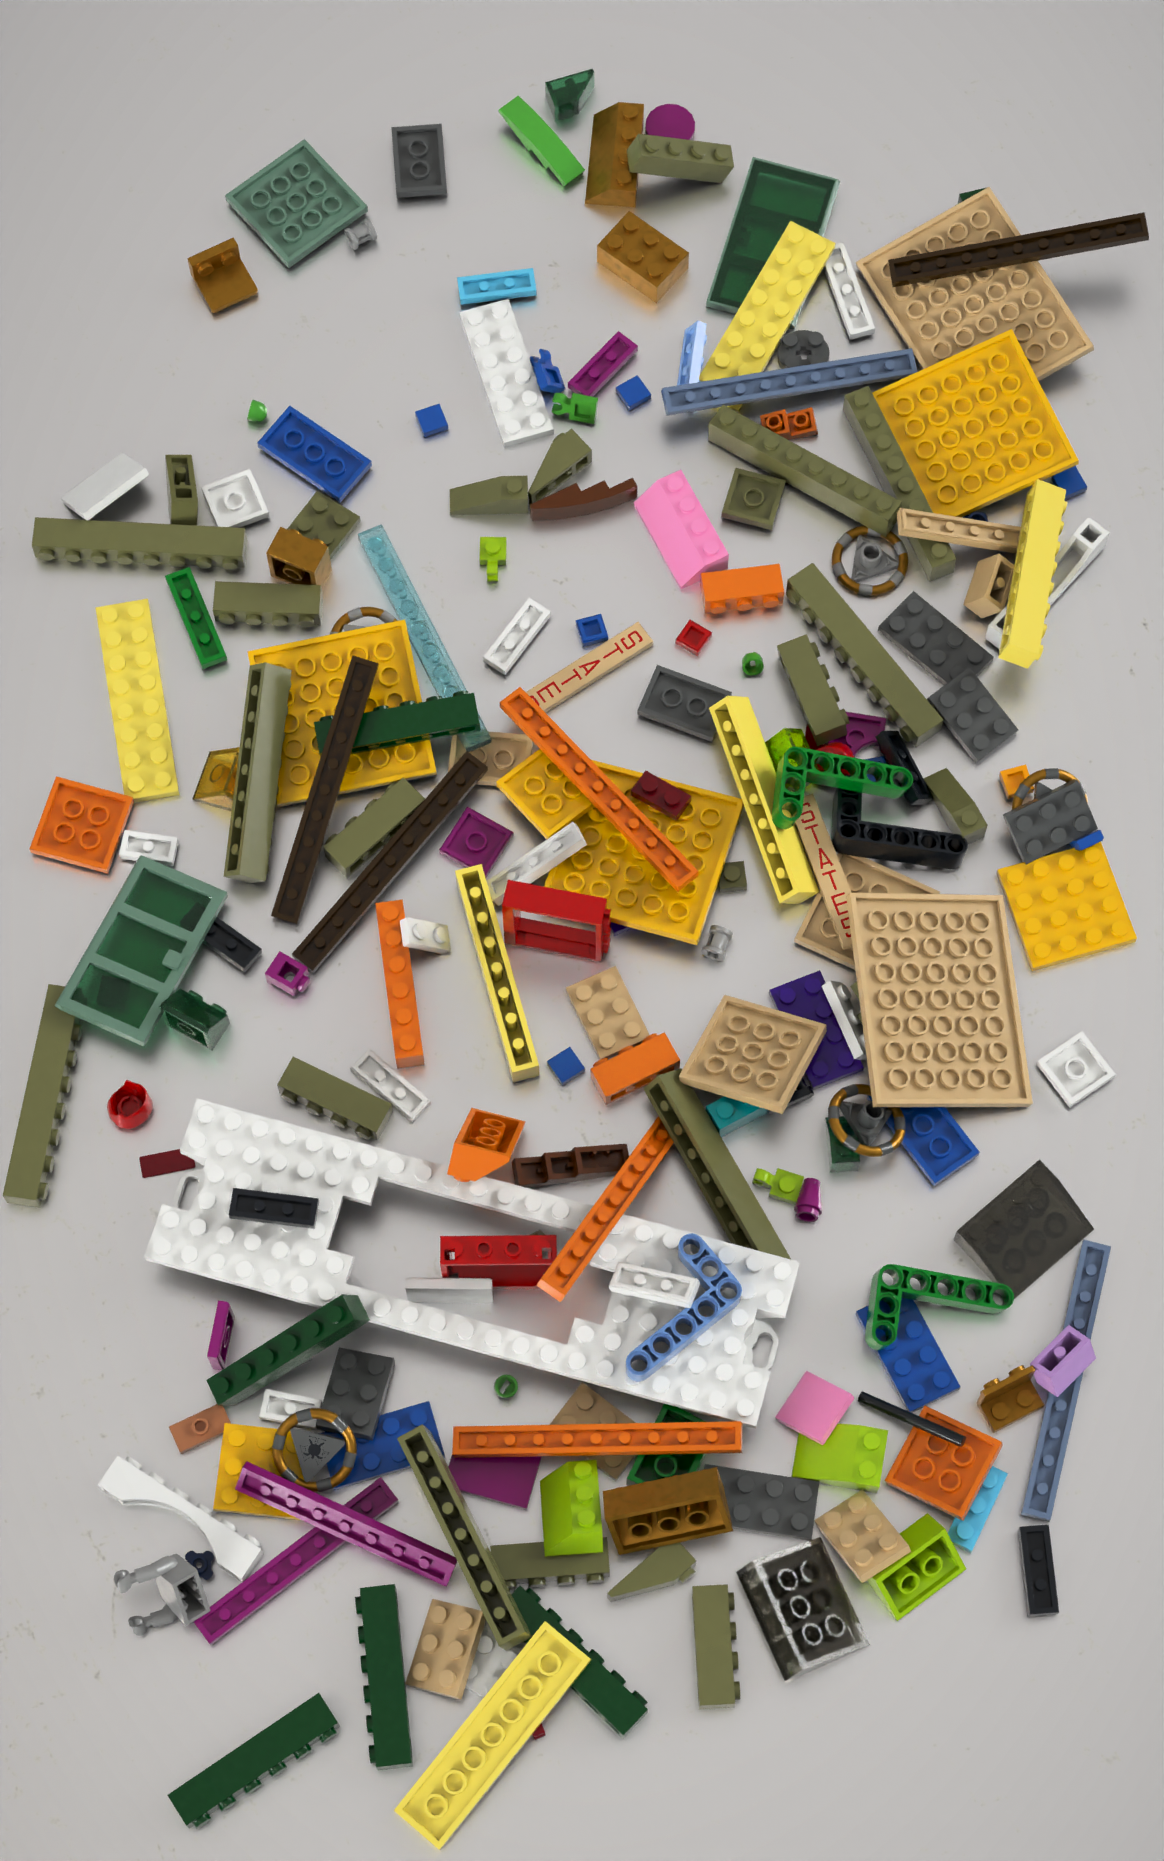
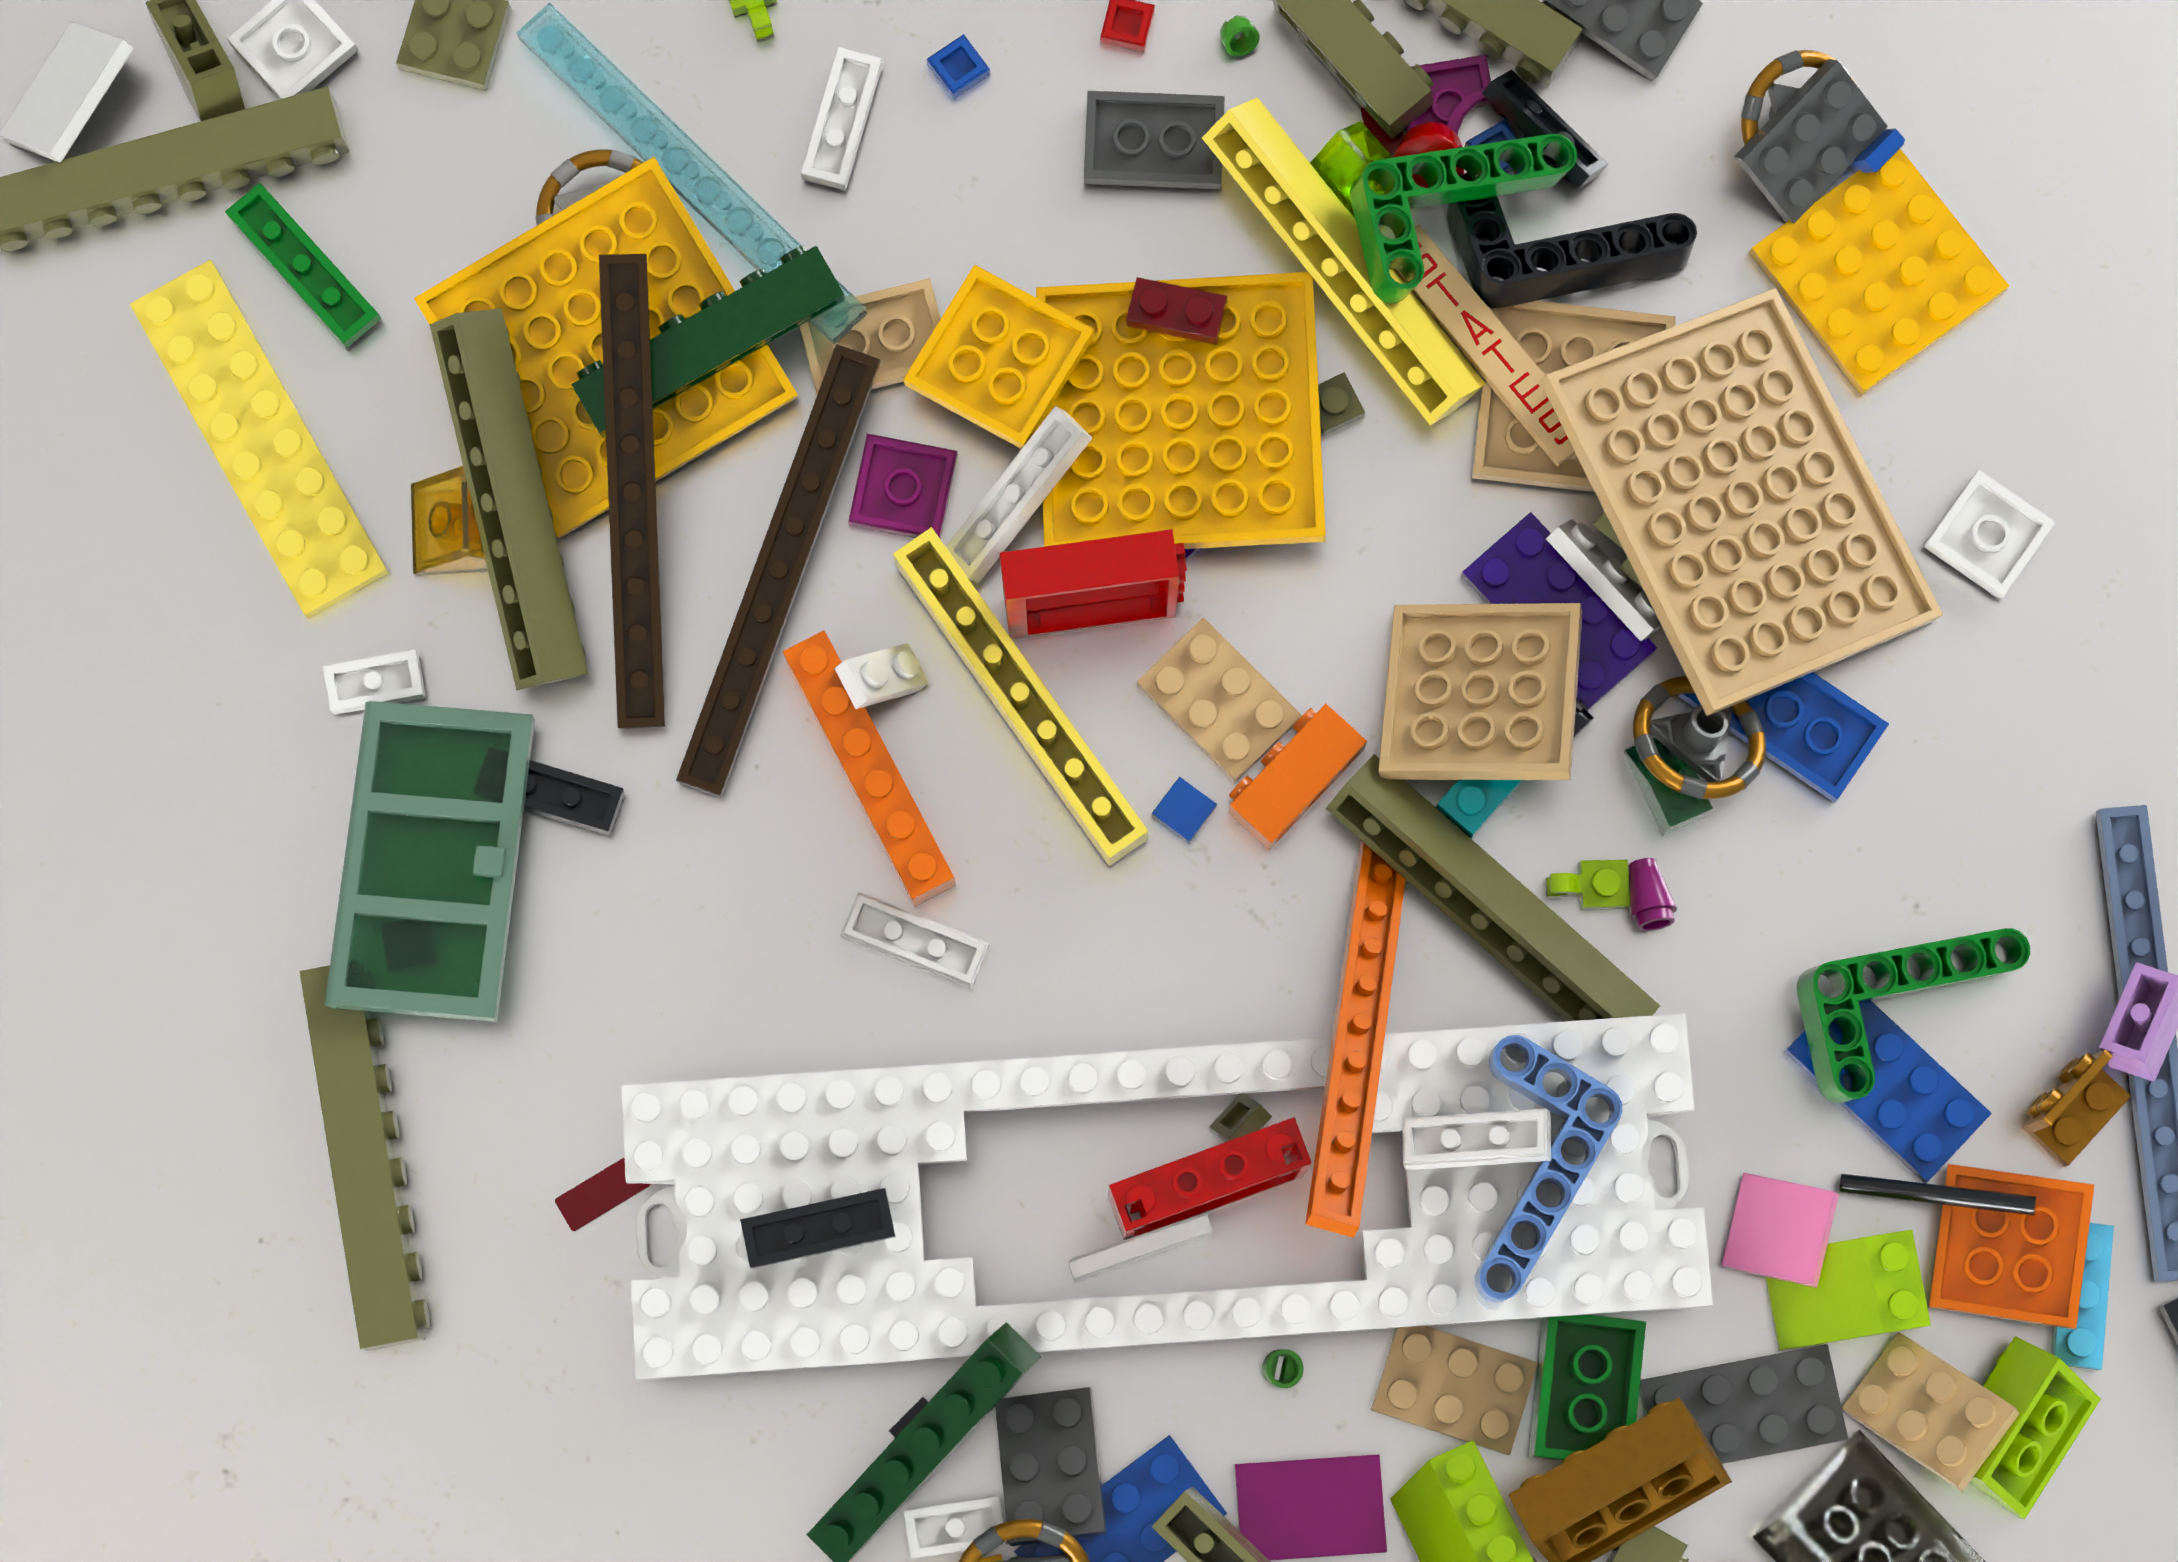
camera: 20 degrees left, 10 degrees up
orange plate [29,776,134,874] -> none
red hair [107,1080,153,1129] -> none
clear green slope [160,988,230,1051] -> none
magenta tile [207,1300,235,1370] -> none
olive brick [213,581,323,627] -> none
magenta brick [265,951,310,997] -> none
pearl gold brick [266,527,332,588] -> none
olive brick [277,1057,393,1141] -> none
olive brick [323,777,425,879] -> none
orange slope [447,1108,526,1182] -> none
orange plate [452,1421,742,1458] -> none
orange plate [500,687,699,892] -> none
reddish brown slope [511,1144,629,1188] -> none
tan tile [526,622,653,713] -> none
light grey bush [701,925,733,961] -> none
olive slope [923,768,988,844] -> none
clear smoke slope [953,1159,1094,1299] -> none
light orange plate [999,764,1034,799] -> none

